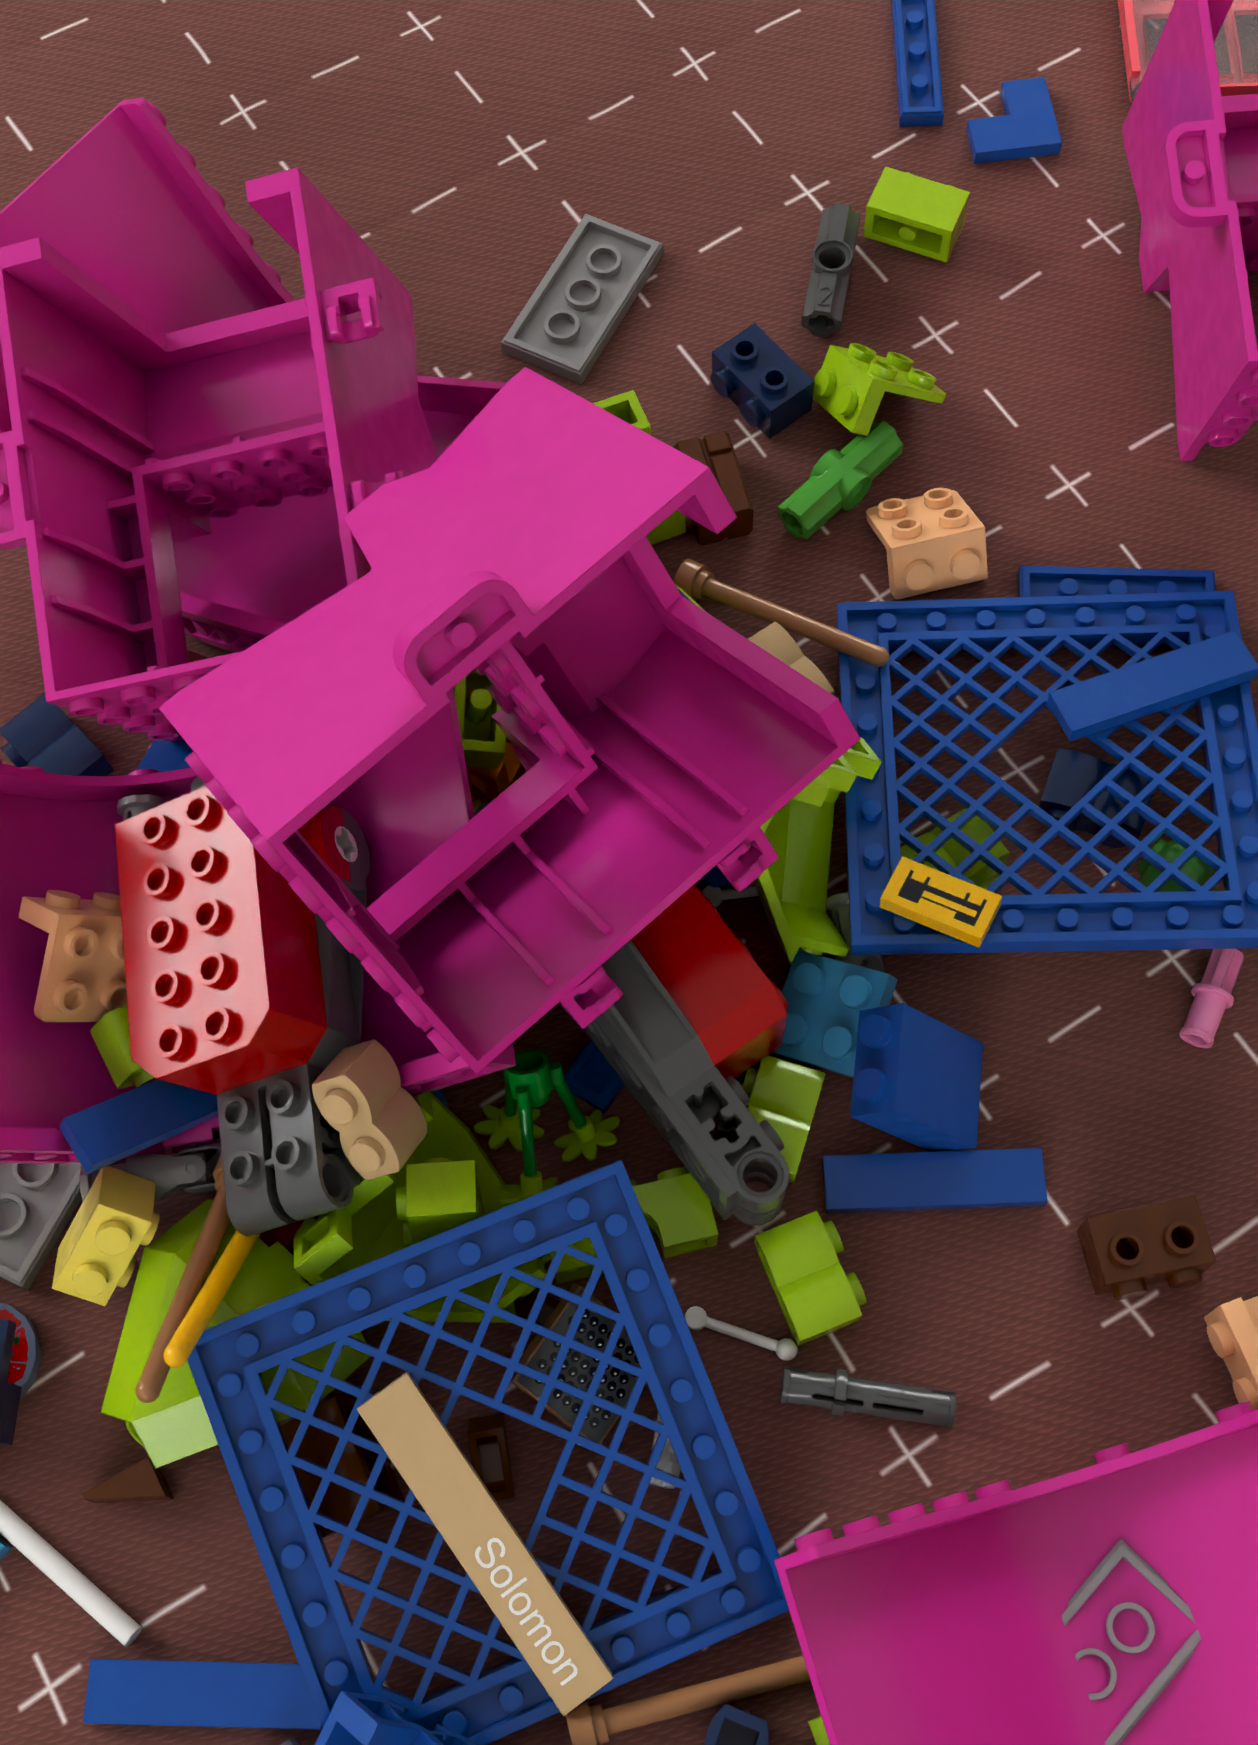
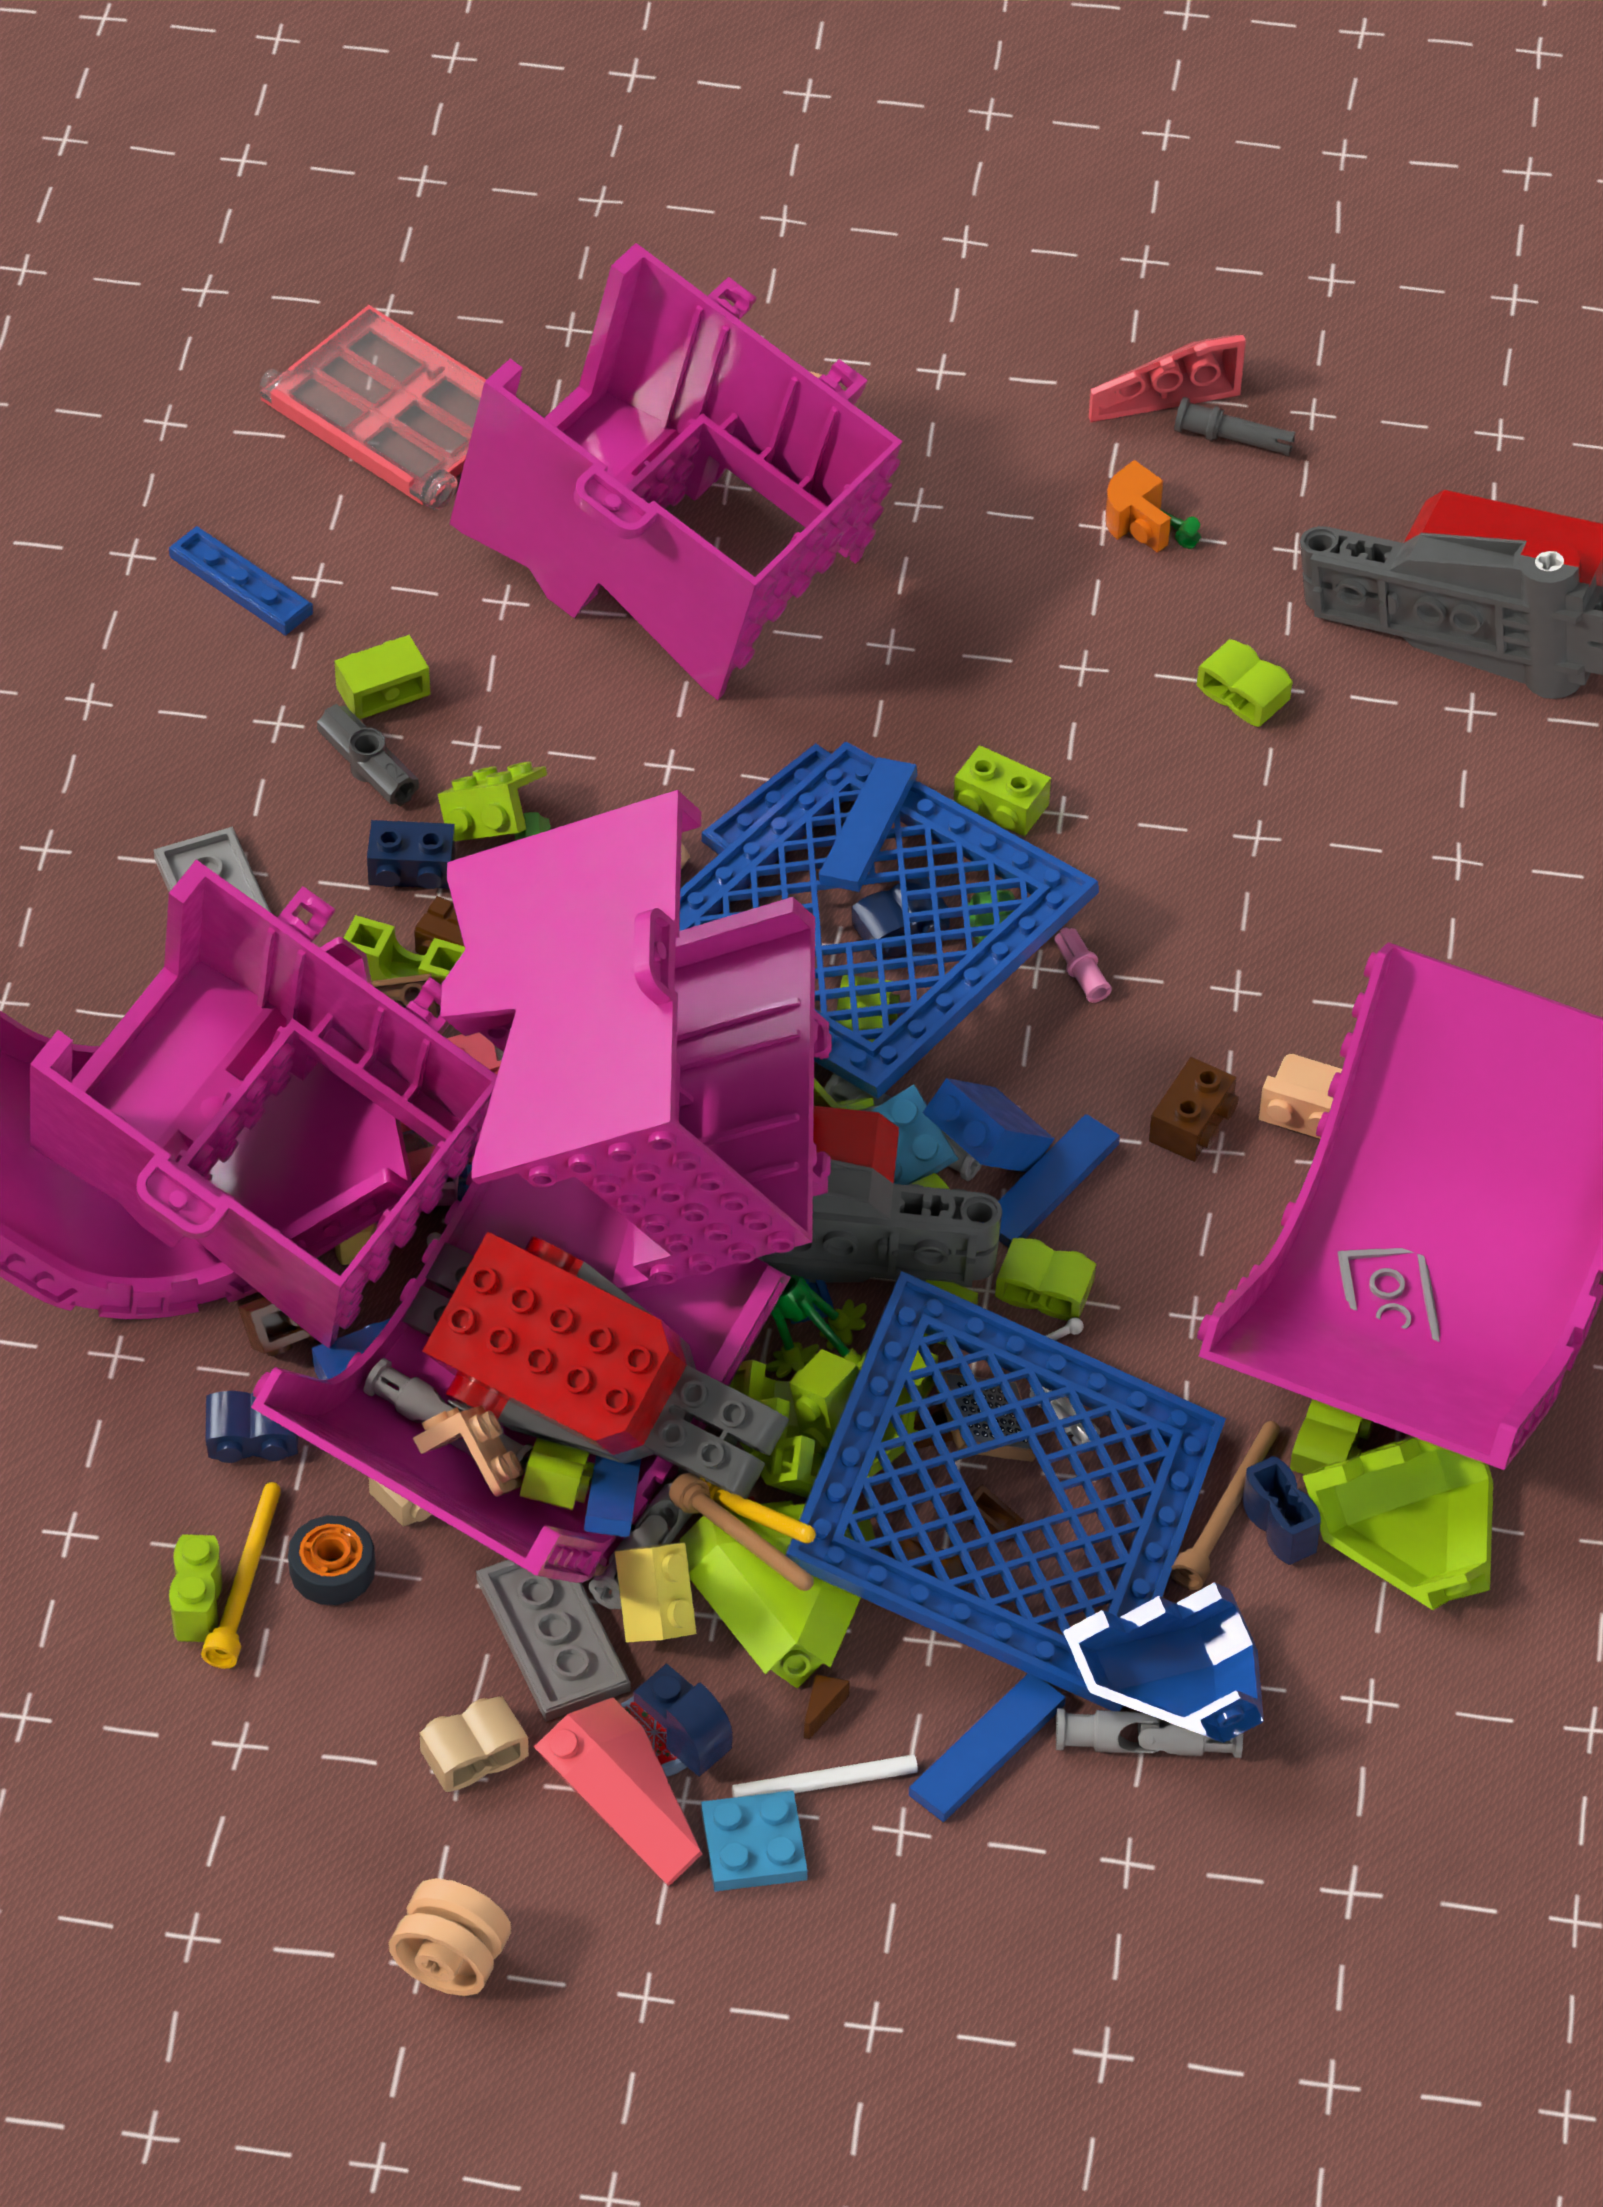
camera: 55 degrees left, 15 degrees down
tan brick [312,1039,427,1180] -> none
tan tile [357,1371,614,1716] -> none
dark grey pin [780,1365,956,1429] -> none
yellow tile [879,856,1002,948] -> none
blue tile [966,77,1062,164] -> none

